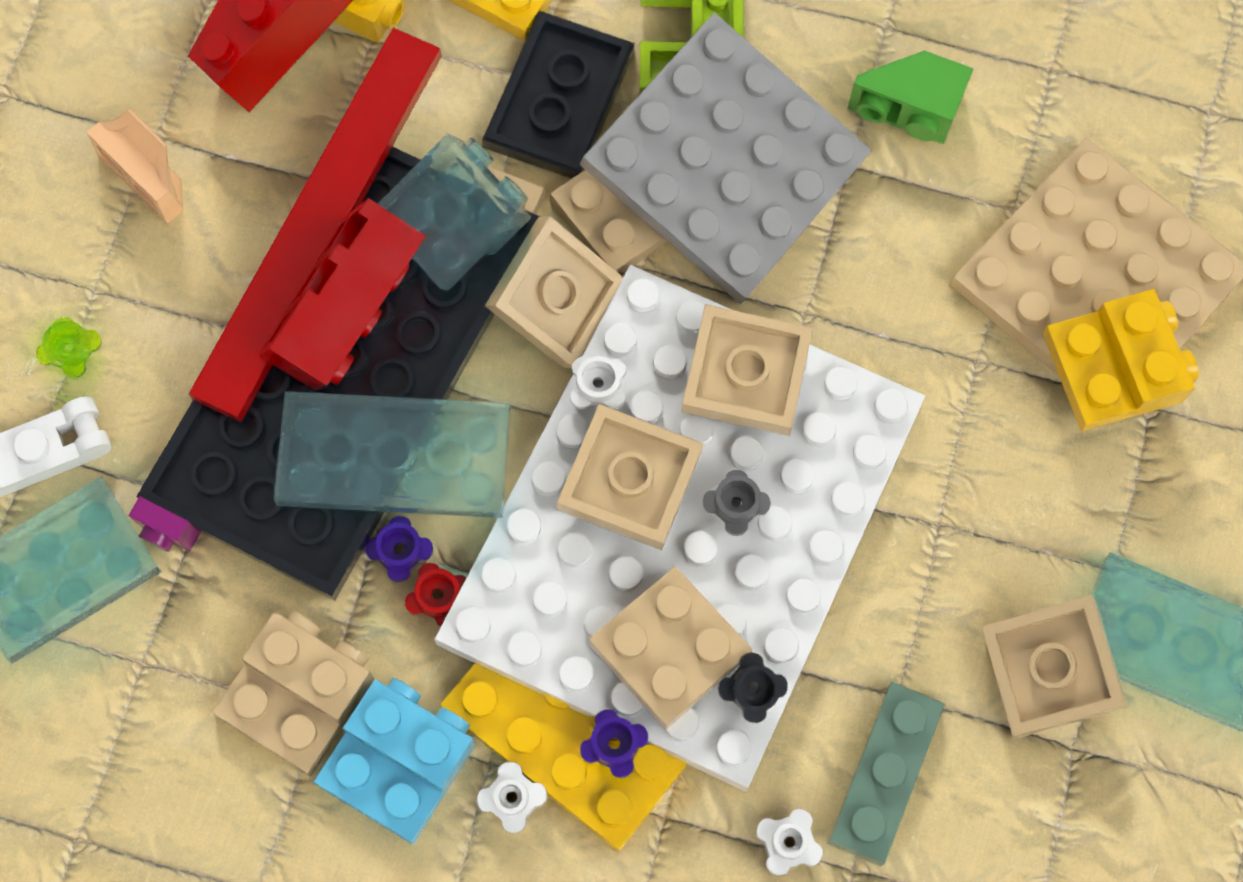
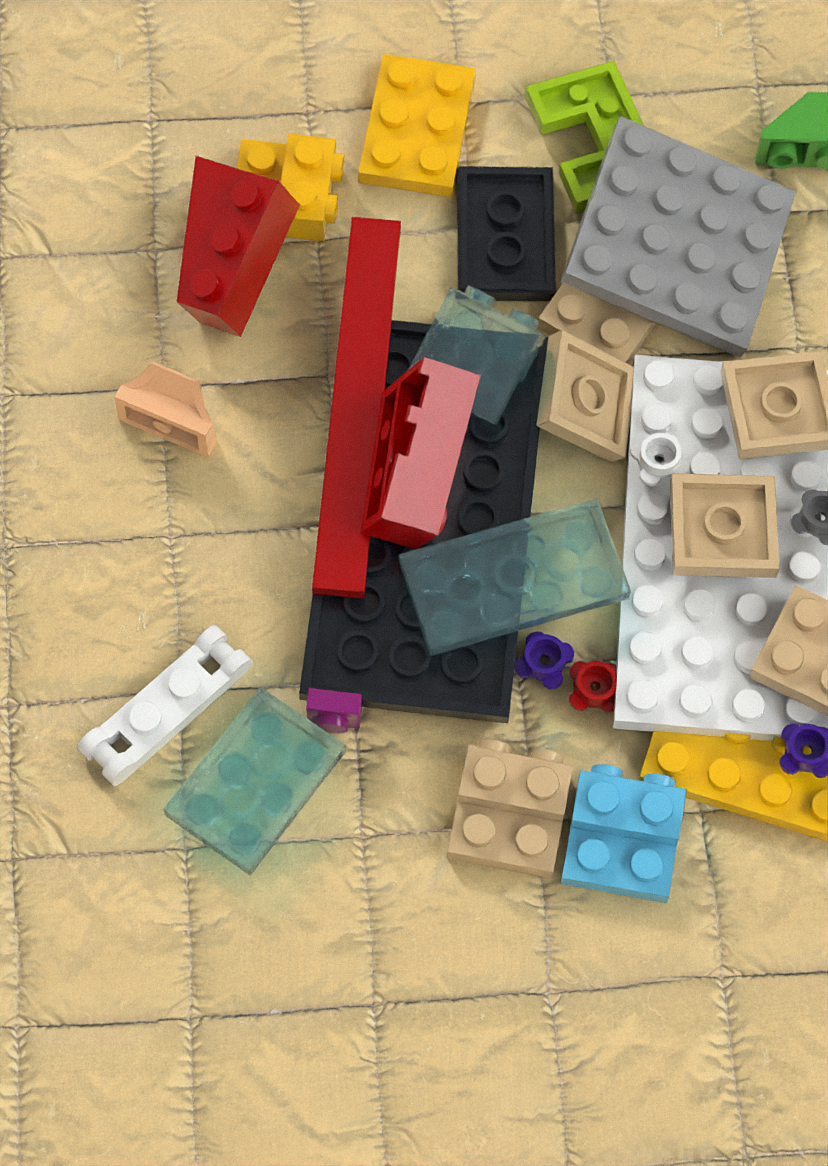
camera: 20 degrees left, 5 degrees down
clear neon green plate [36,317,102,378] -> none
white plate [477,762,547,833] -> none

